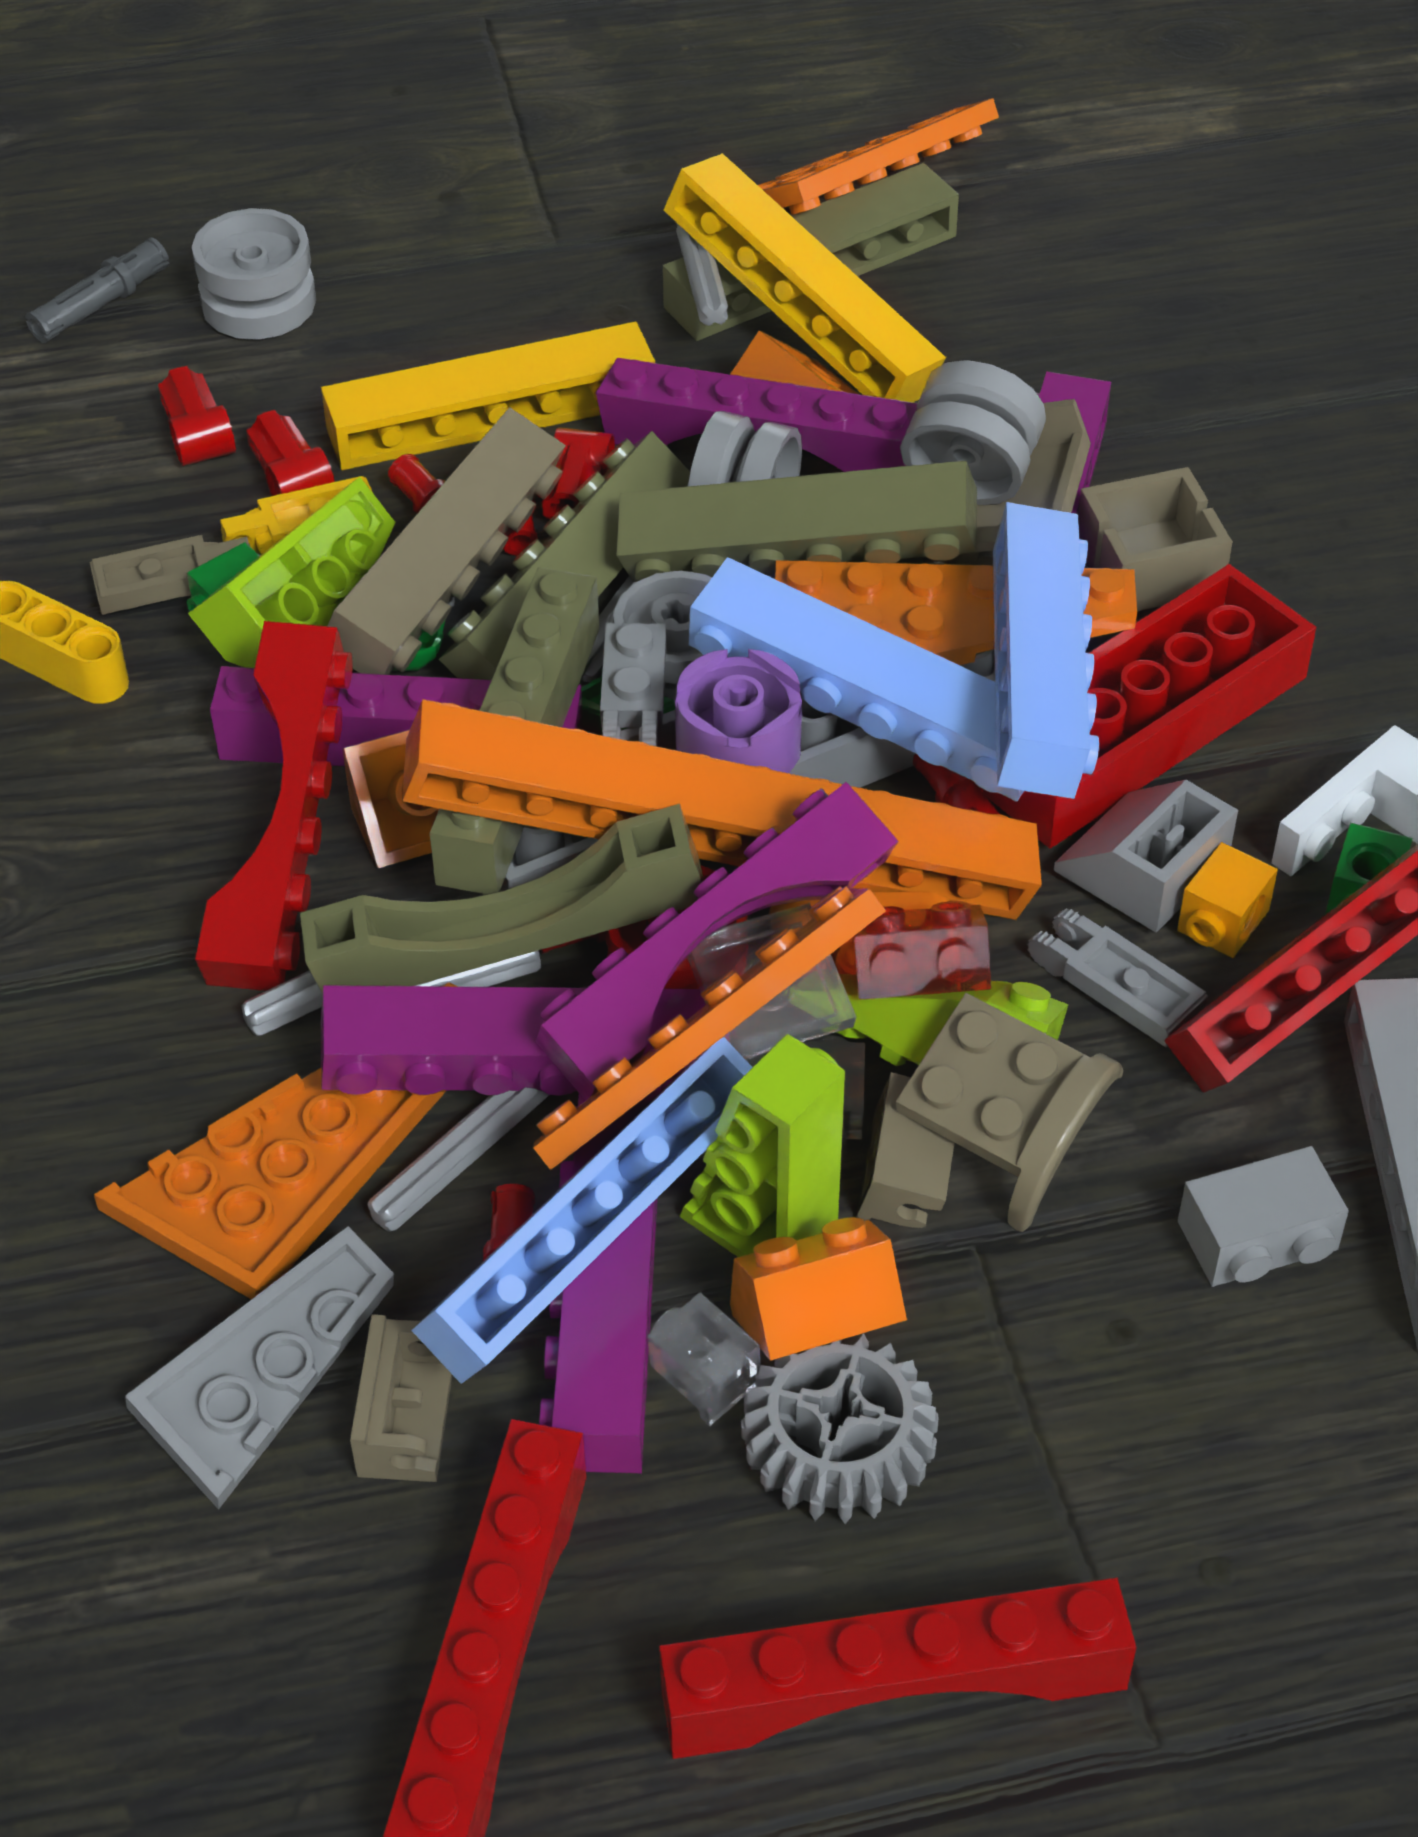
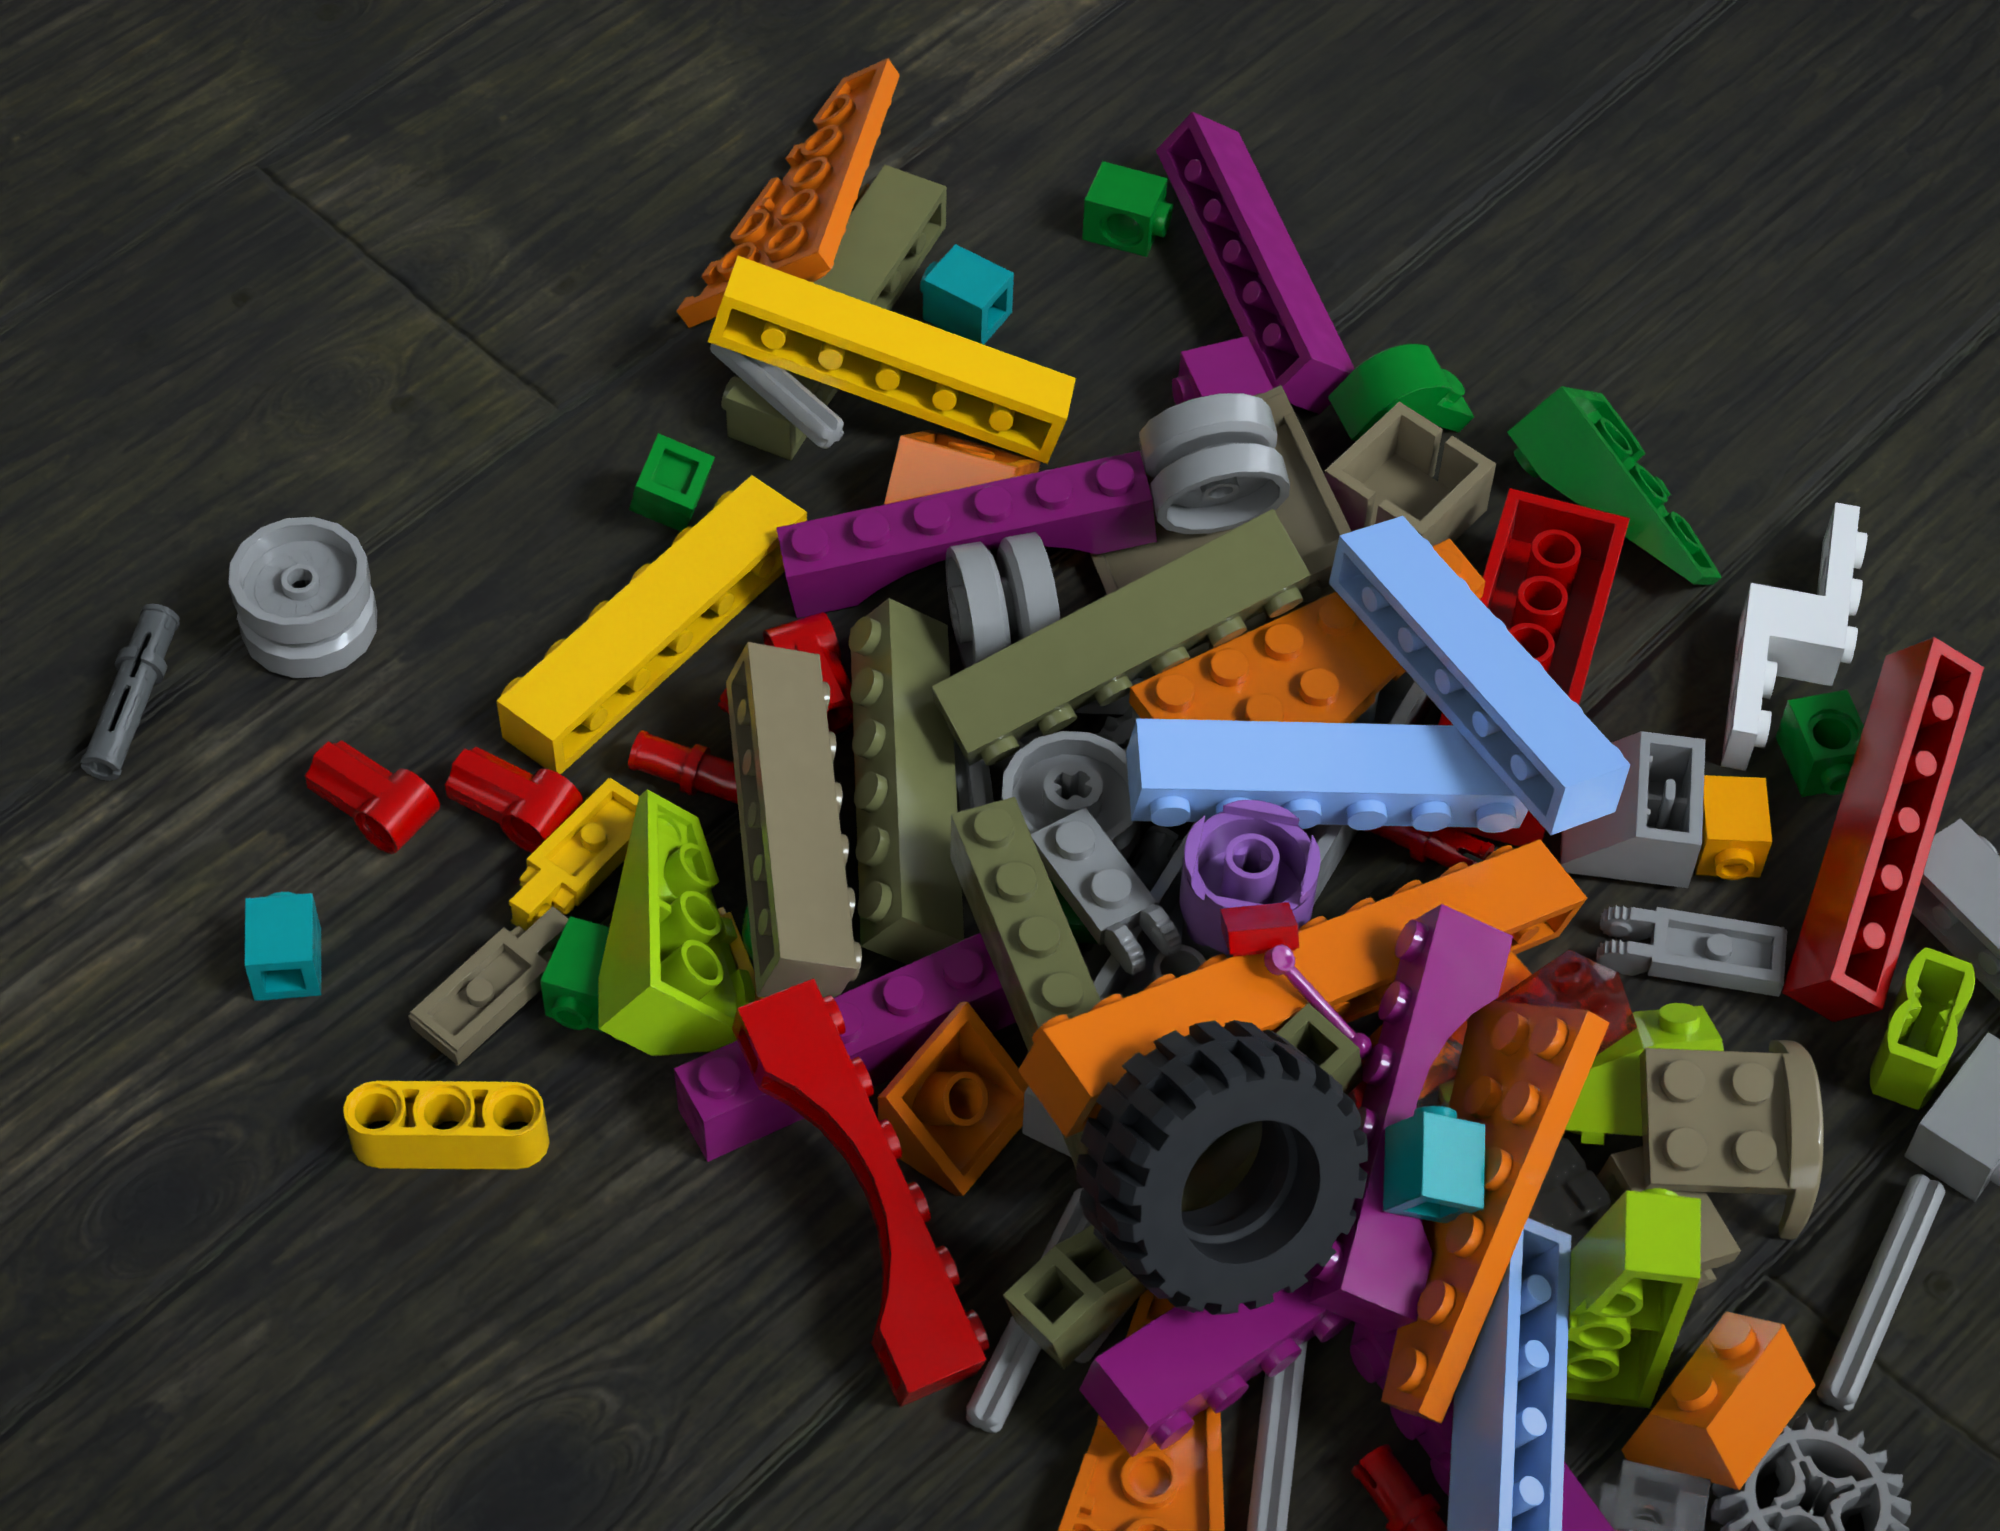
camera: 35 degrees left, 5 degrees up
none -> teal brick [245,892,321,1001]
none -> green brick [629,433,715,532]
none -> teal brick [920,244,1014,345]
none -> black tyre [1076,1020,1368,1315]
none -> green brick [1082,161,1173,257]
none -> magenta brick [1156,111,1355,414]
none -> red tile [1220,902,1299,957]
none -> magenta hinge [1264,945,1372,1060]
none -> green brick [1328,344,1474,441]
none -> teal brick [1383,1106,1485,1224]
none -> green wedge [1507,386,1722,585]
none -> light grey axle [1817,1174,1945,1412]
none -> lime brick [1870,947,1975,1110]

